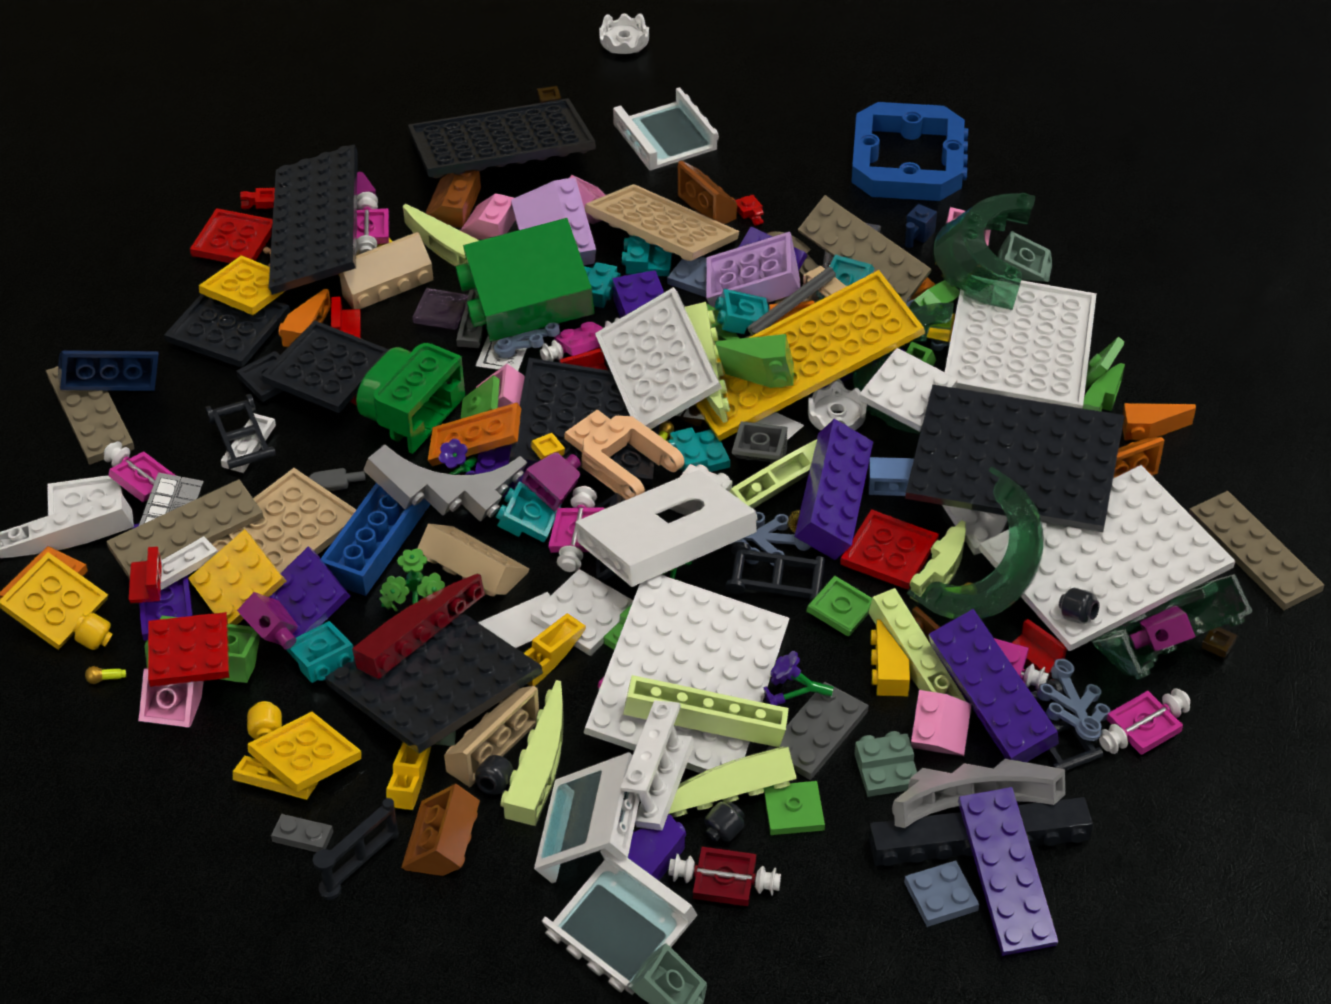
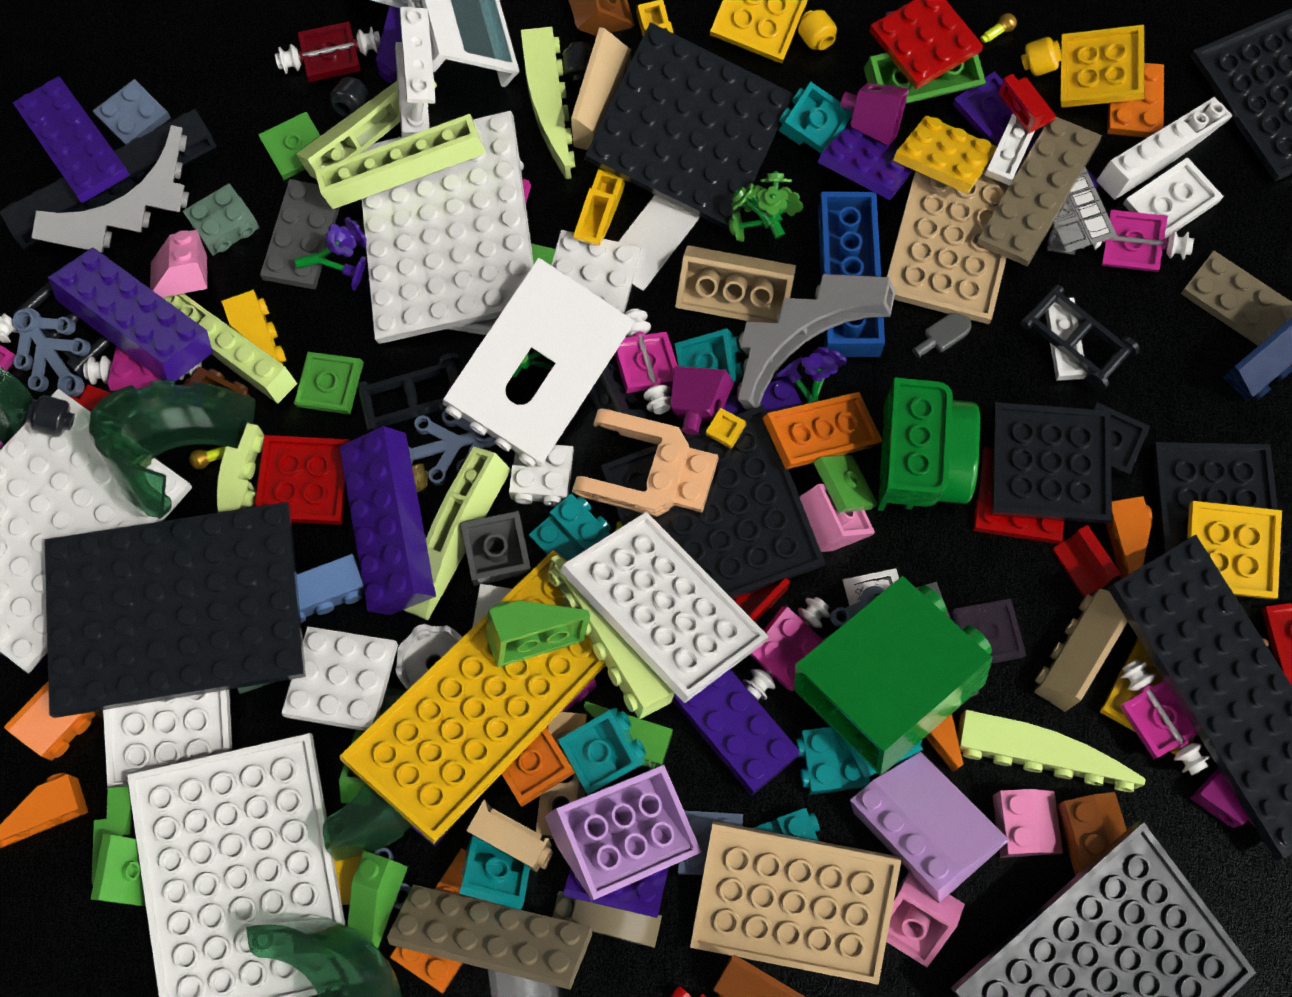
camera: 155 degrees right, 25 degrees up
dark red slope [352,573,485,679] -> none
dark grey axle [748,267,836,336] -> none

